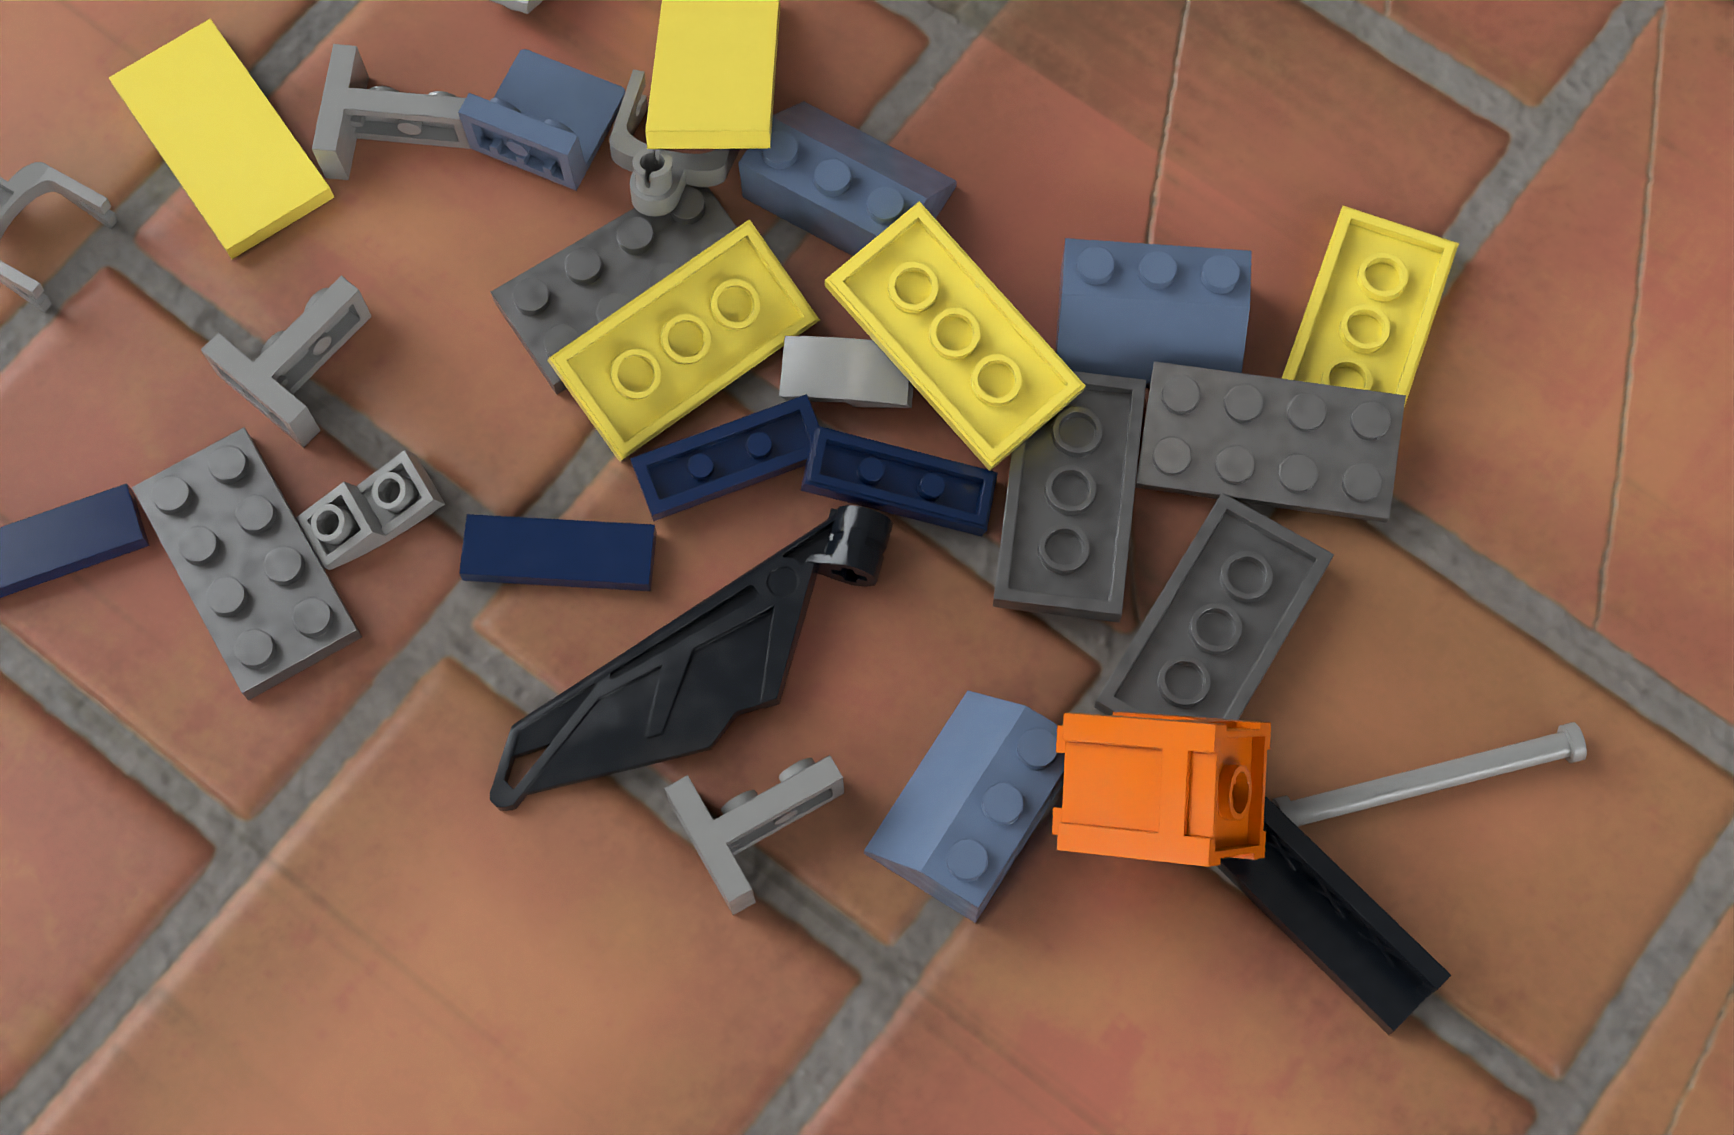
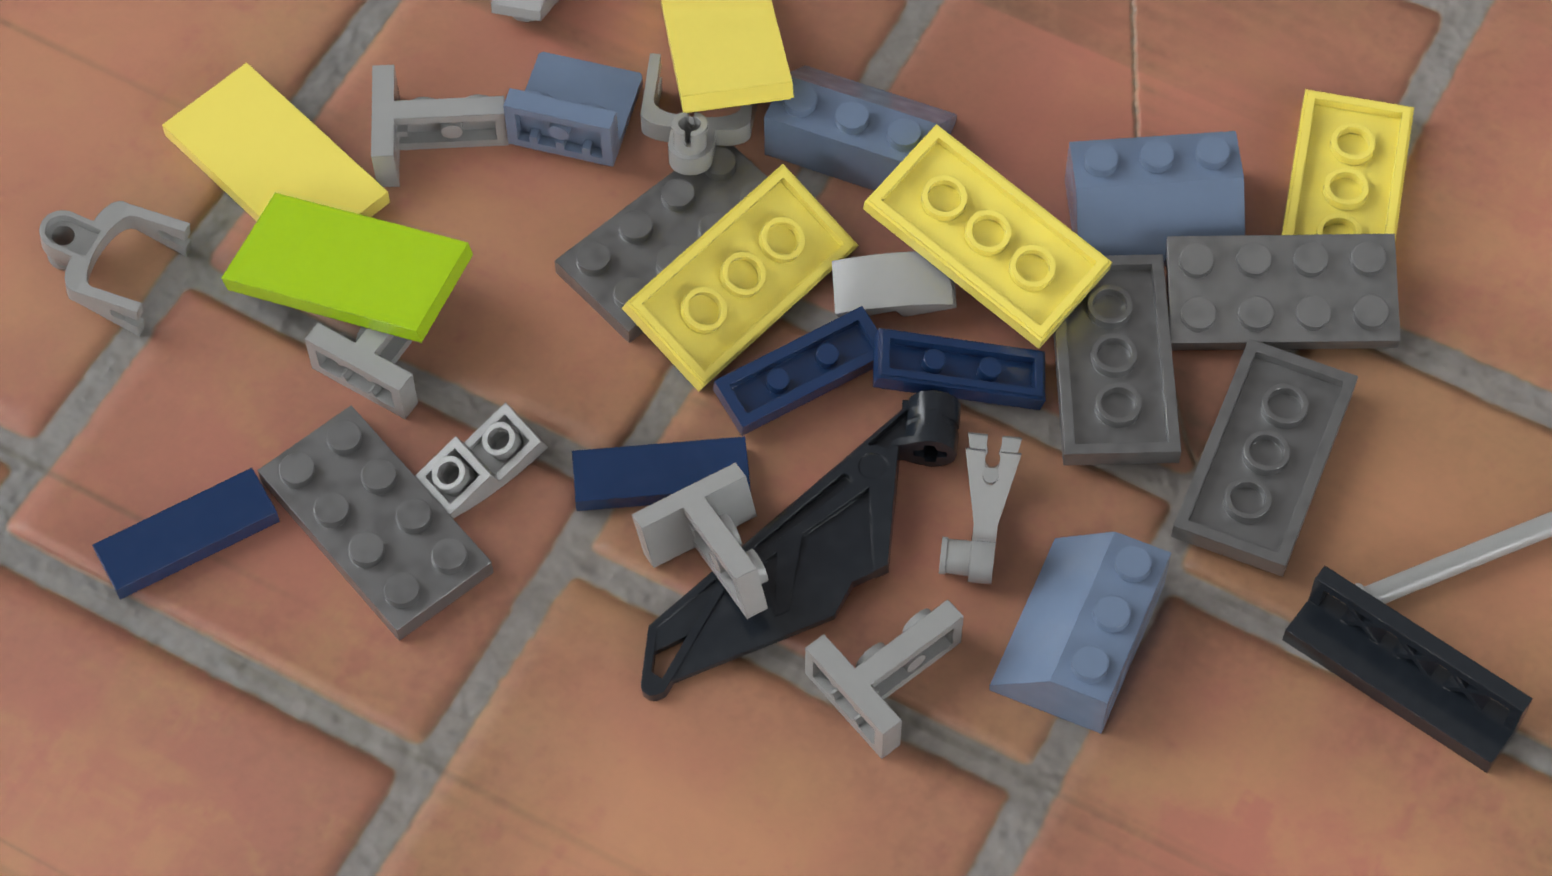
camera: 10 degrees left, 10 degrees down
orange container [1052,711,1271,867] -> none
none -> lime tile [221,193,473,343]
none -> light grey bracket [631,462,768,619]
none -> light grey piece [939,432,1022,584]

